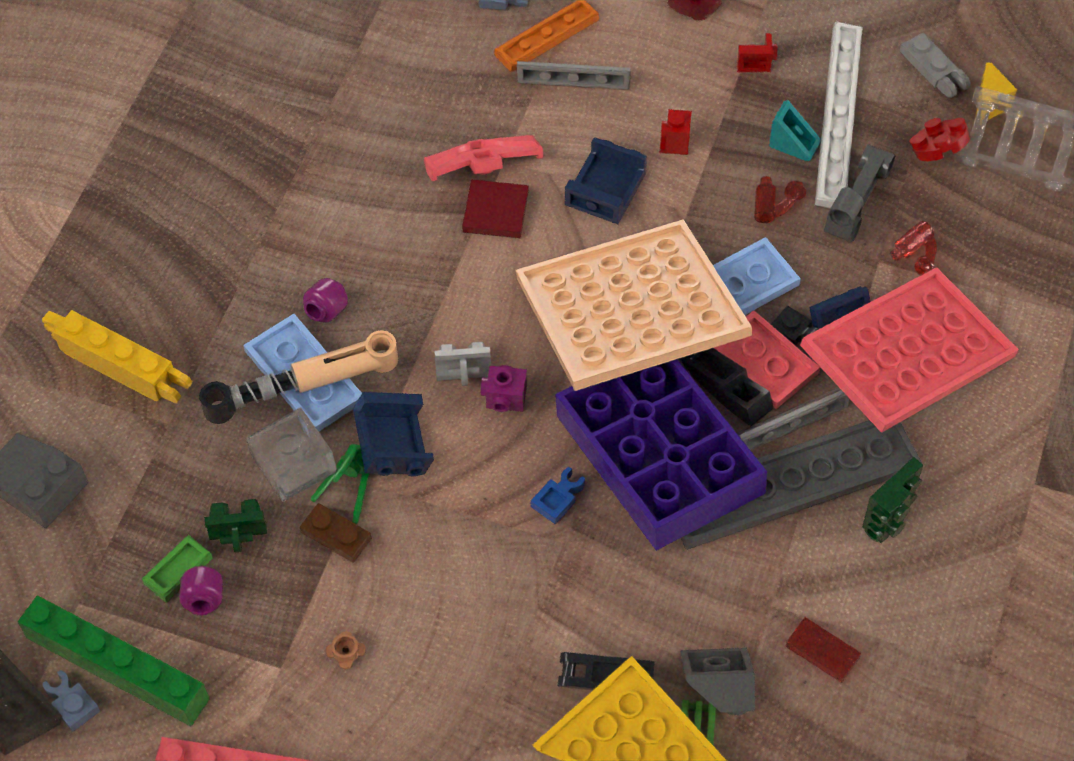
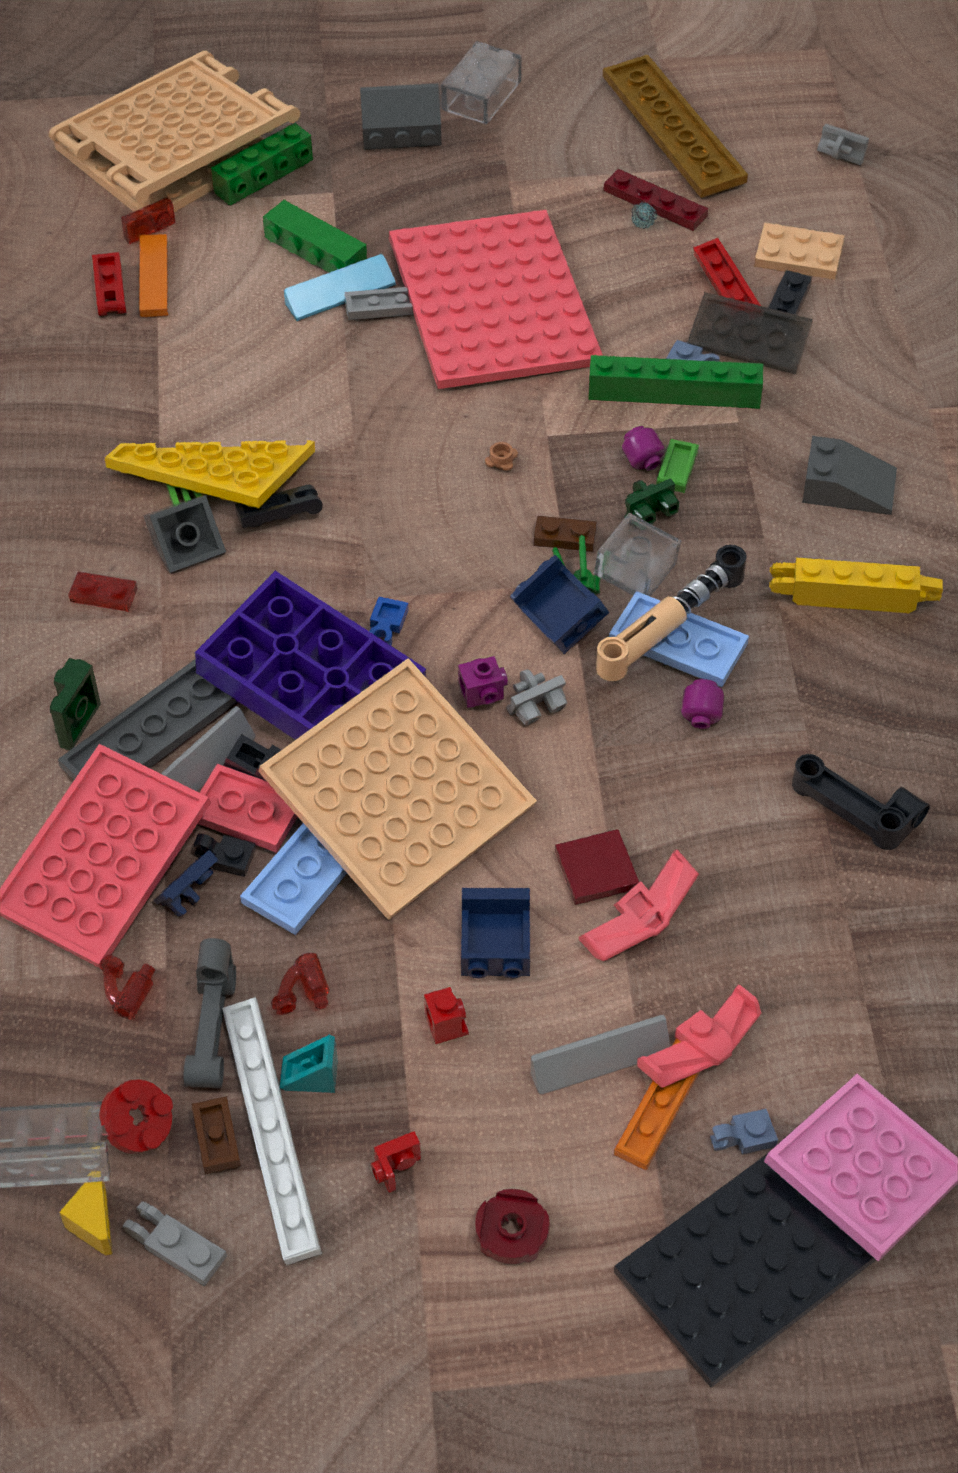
camera: 155 degrees right, 5 degrees down
none -> reddish brown plate [191,1096,241,1174]
none -> coral plate [637,985,762,1088]
none -> black piece [792,754,930,850]

